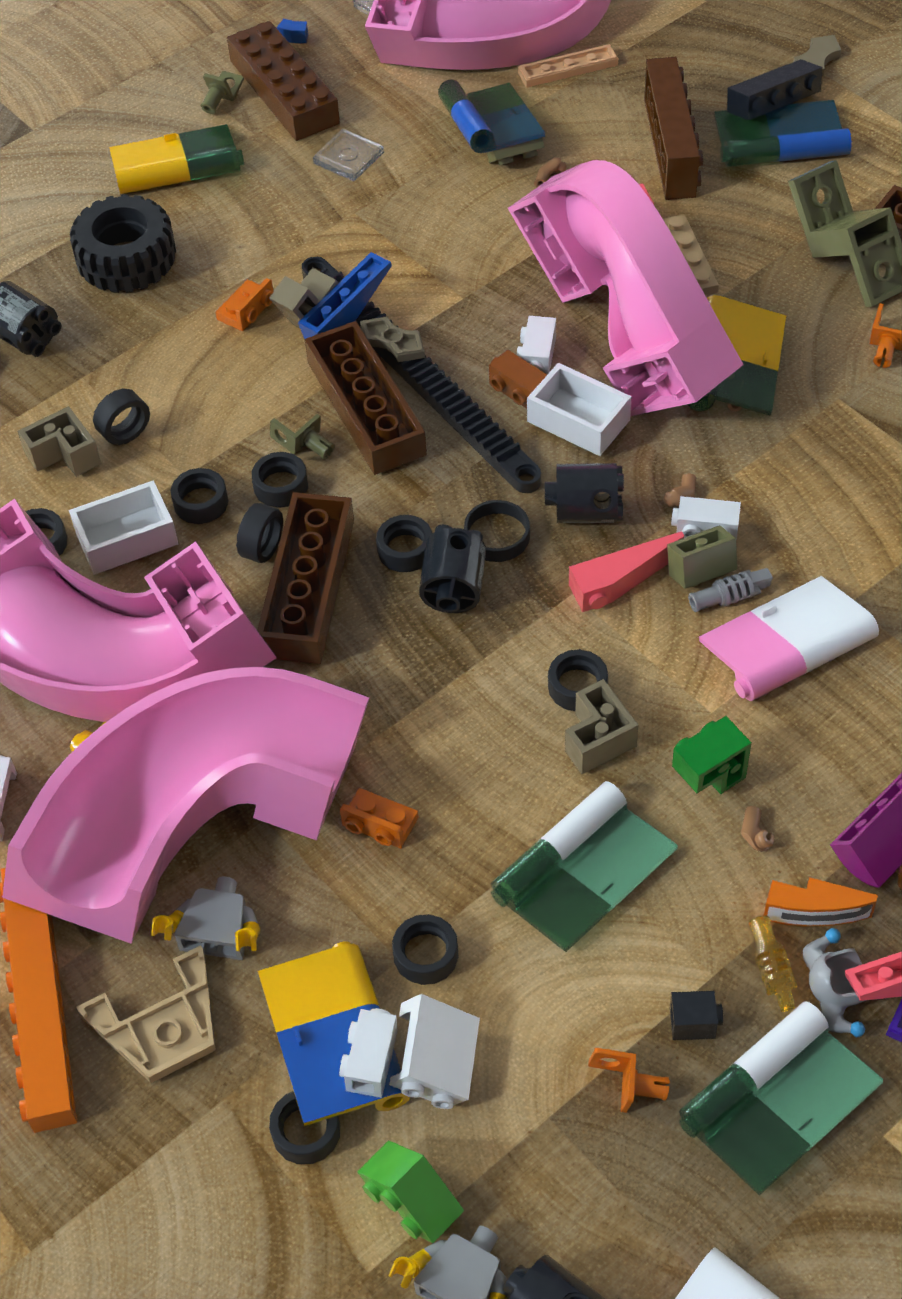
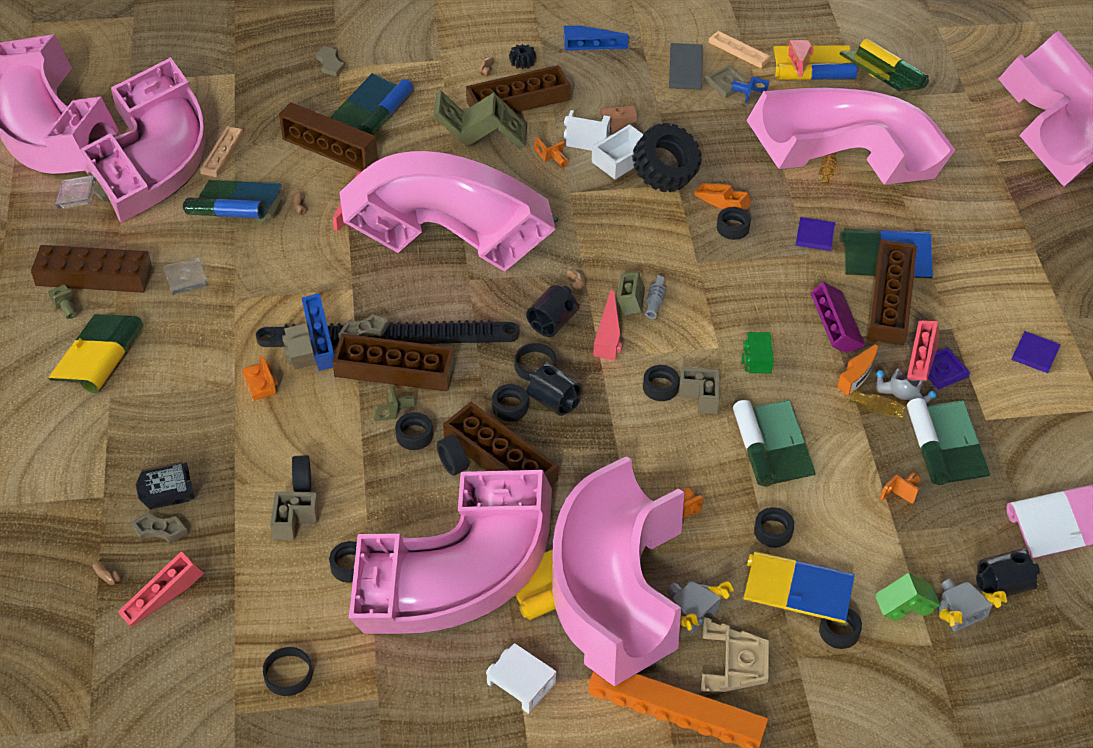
camera: 60 degrees left, 5 degrees down
white piece [69,480,178,575] -> none
black tyre [70,194,176,293] -> none
black tyre [170,468,228,524] -> none
blue piece [277,19,308,43] -> none
white brick [339,1008,397,1098] -> none
white panel [389,994,480,1109] -> none
dark orange brick [489,350,547,409] -> none
white brick [517,316,556,375] -> none
white piece [527,363,632,456] -> none
black brick [669,991,723,1040] -> none
white brick [671,496,741,540] -> none
door [699,576,879,701] -> none
black brick [727,59,823,120] -> none
medium nougat arm [741,806,774,852] -> none

